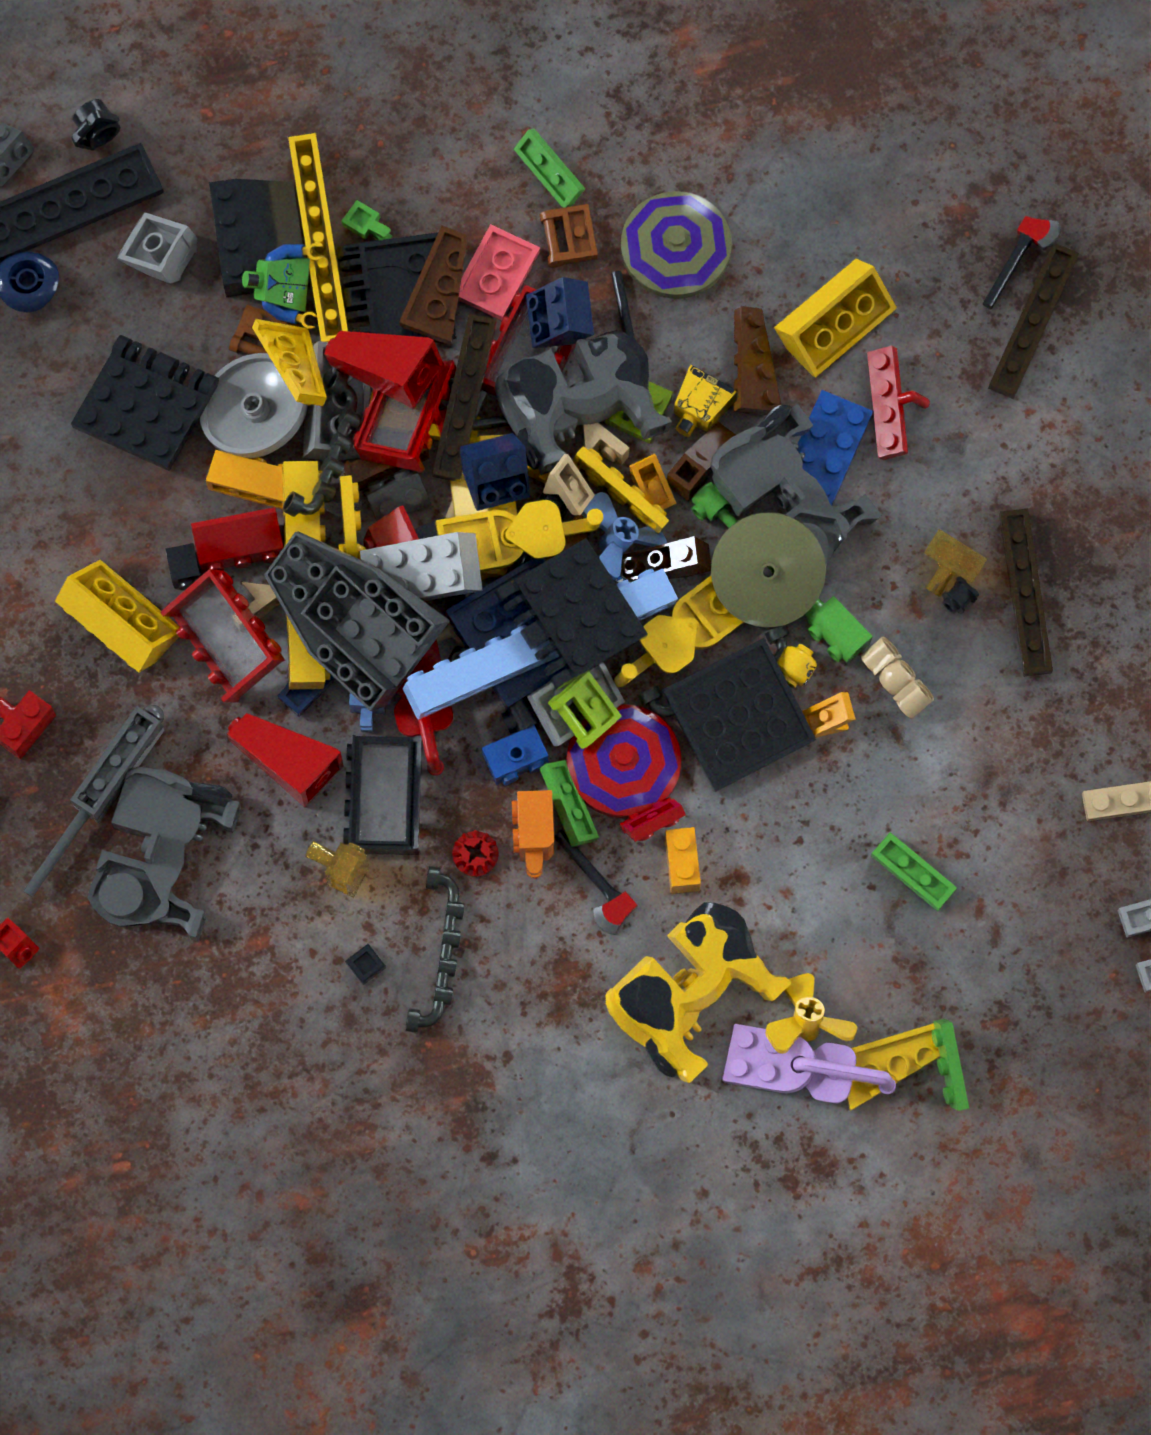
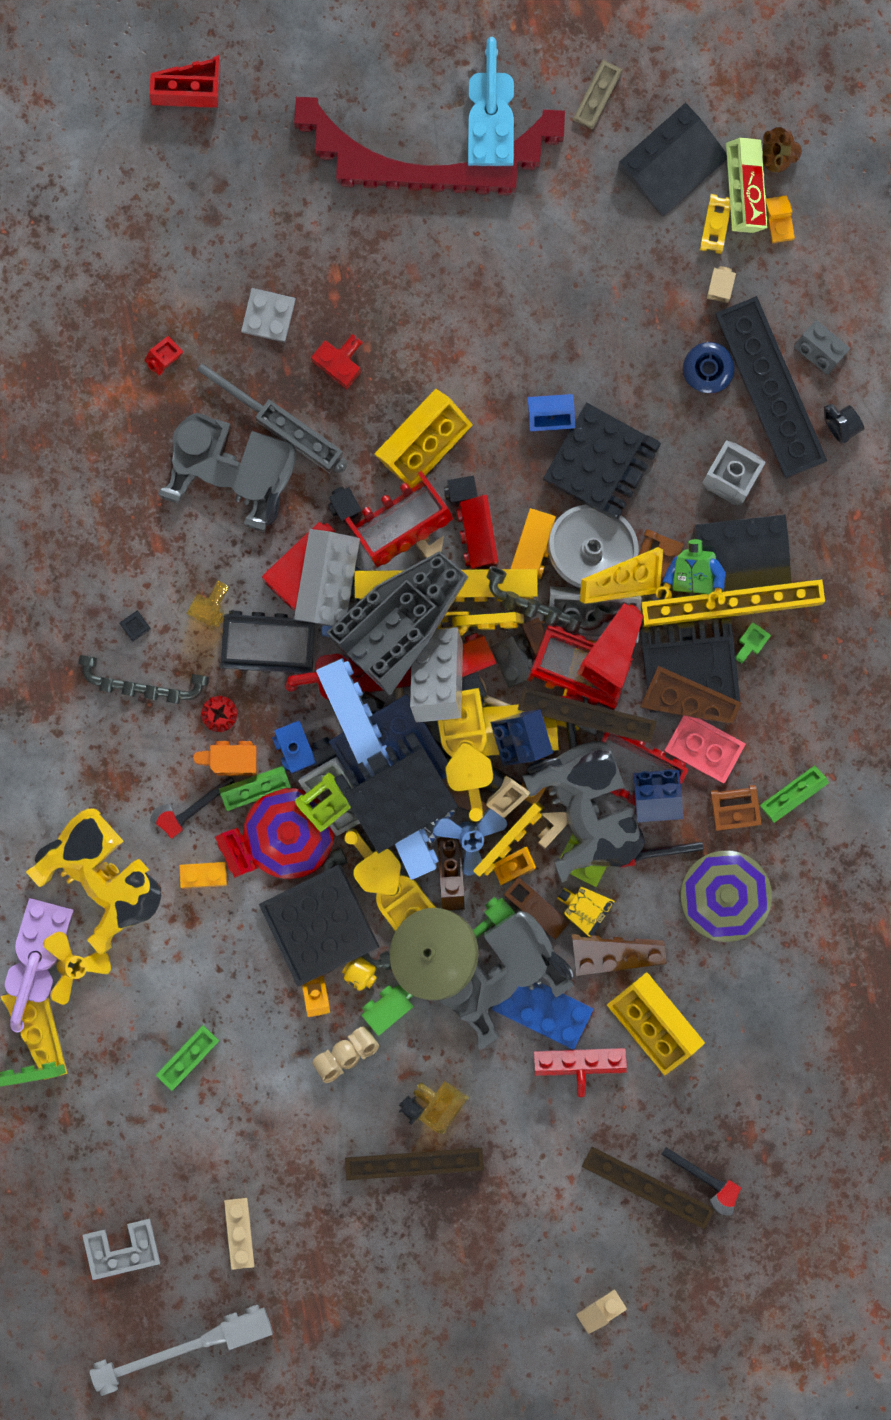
camera: 90 degrees right, 10 degrees up
none -> light grey brick [294,529,360,626]
none -> black brick [328,486,362,524]
none -> blue brick [528,394,575,431]

